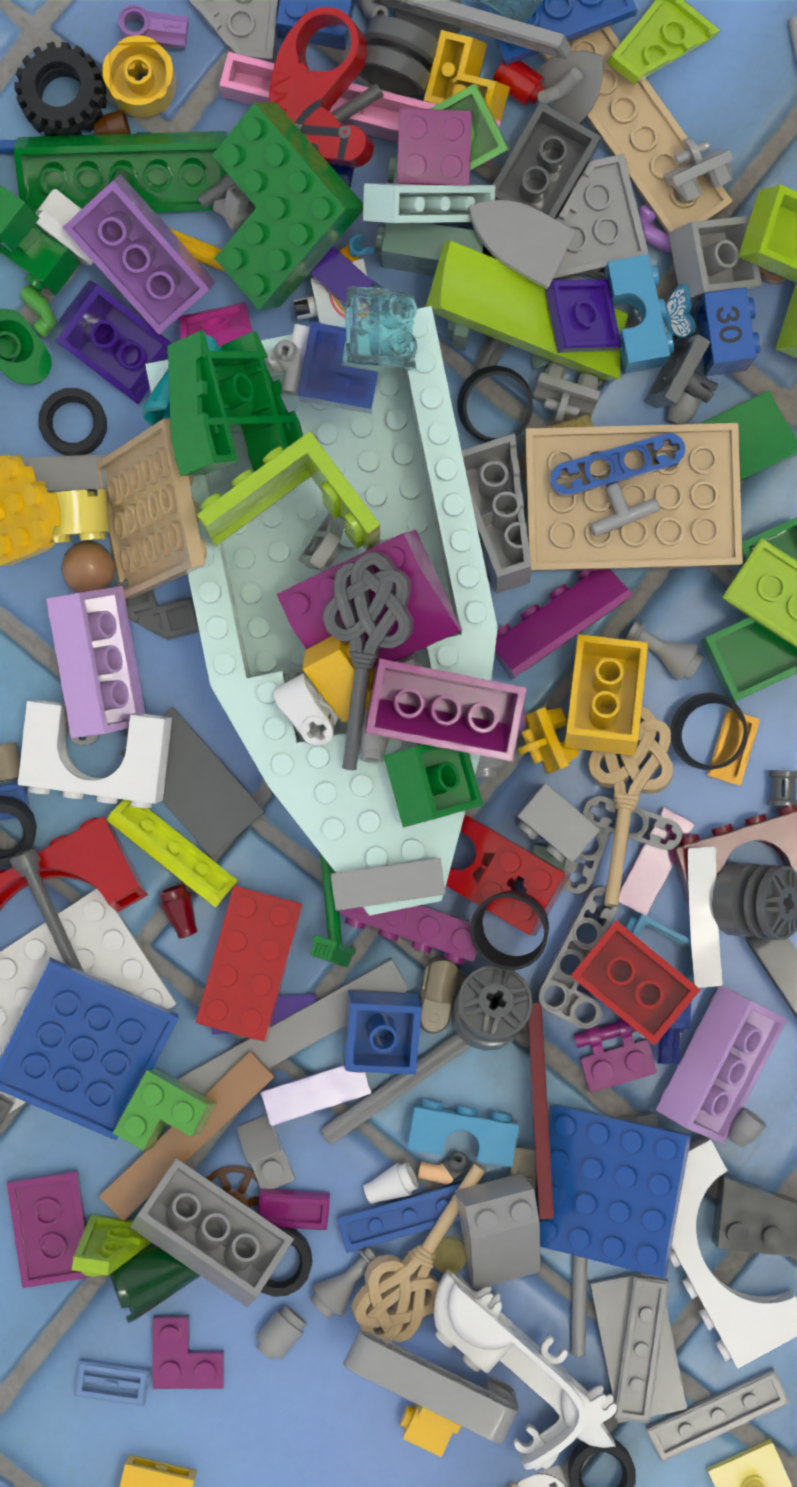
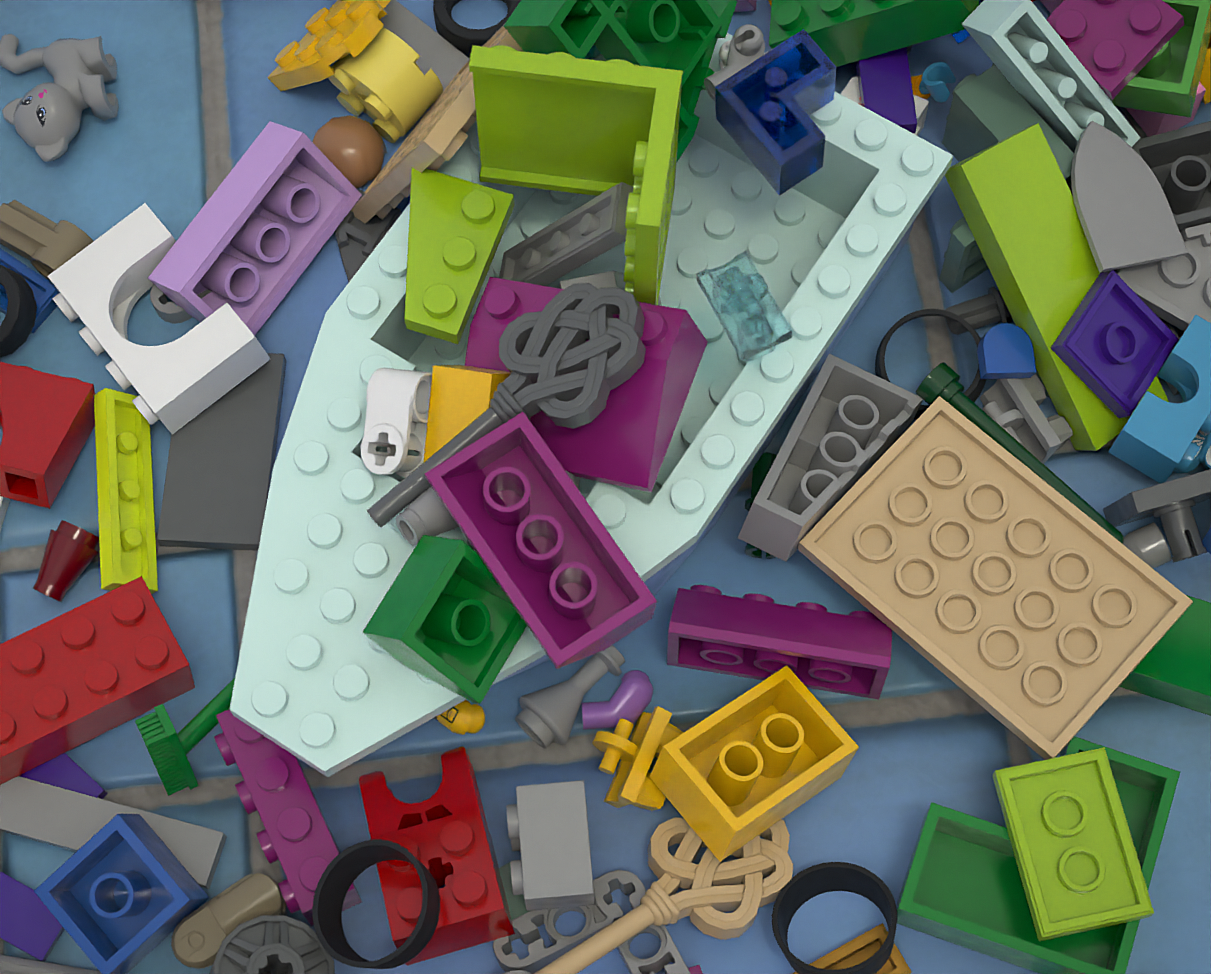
camera: 45 degrees right, 20 degrees down
light grey tile [330,858,446,911] -> none
clear light blue slope [345,286,417,370] -> none
blue beam [549,433,686,497] -> none
light grey piece [590,482,660,537] -> none
light grey piece [625,621,704,681] -> none
none -> lime wing [404,168,515,344]
none -> light grey tile [499,182,633,286]
none -> clear light blue hips [696,251,792,361]
none -> dark green piece [916,362,1124,544]
none -> blue tile [977,323,1036,379]

